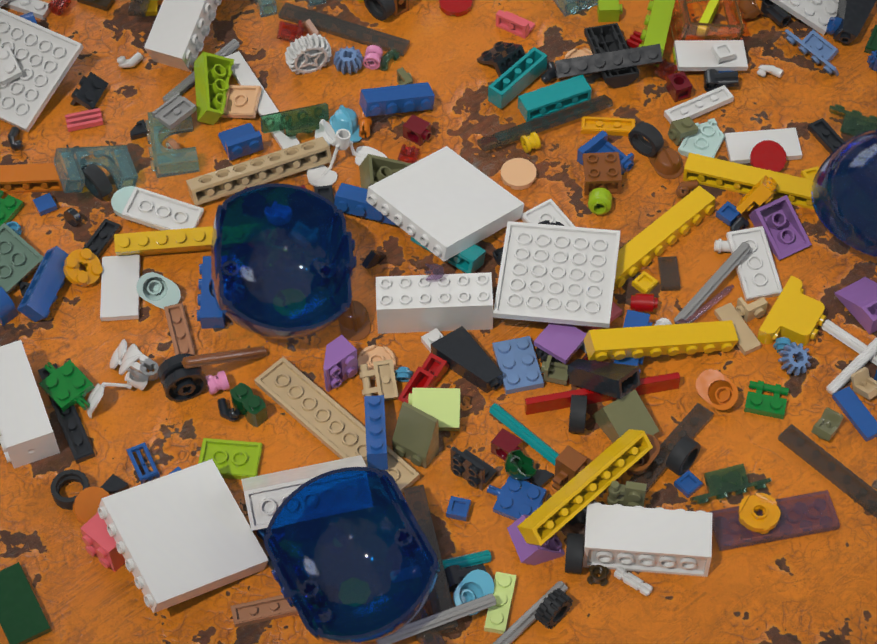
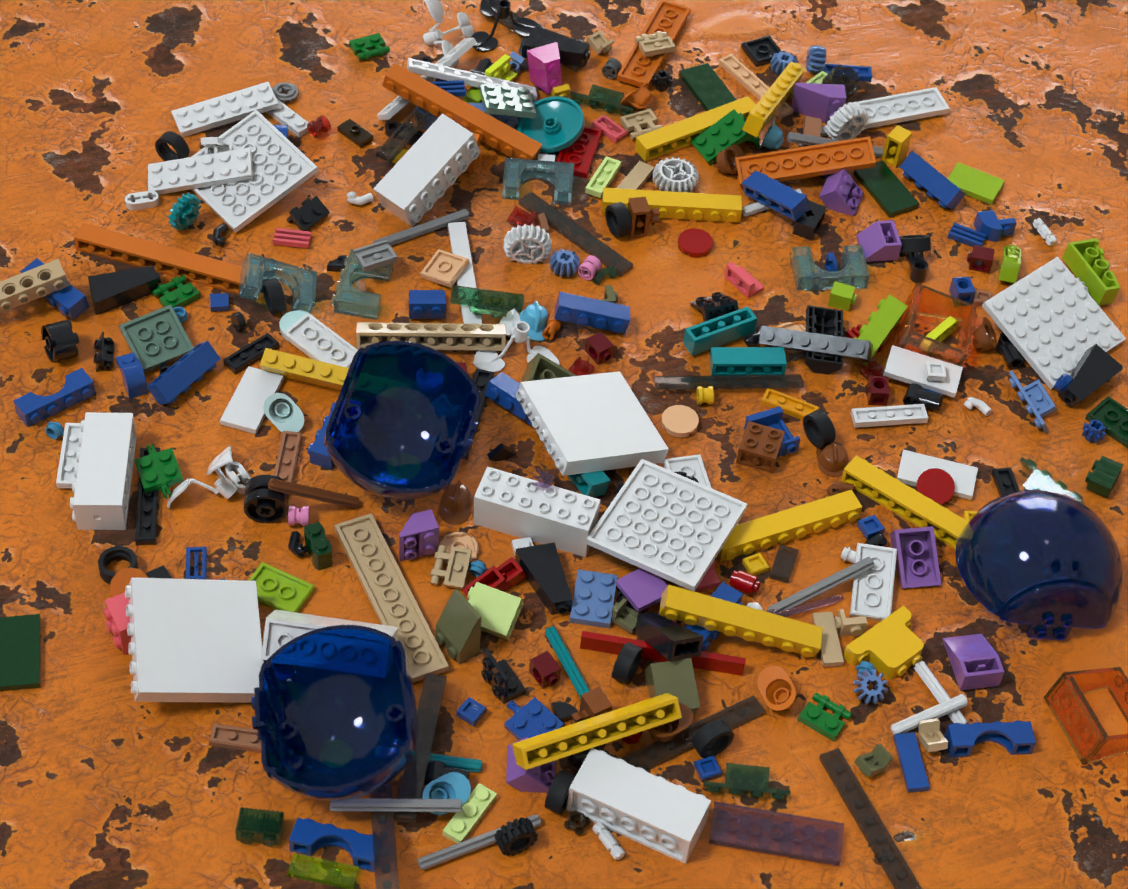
camera: 15 degrees right, 5 degrees down
light orange plate [63,248,103,287] -> none
lime wedge [194,51,234,125] -> none
blue arch [364,395,388,471] -> none
dark green hair [505,449,537,481] -> none
lime head [588,188,612,215] -> none
olive plate [607,481,647,507] -> none
olive bracket [668,117,699,146] -> none
light aqua tile [678,118,725,158] -> none
light orange plate [736,175,778,214] -> none
light orange plate [738,493,781,534] -> none

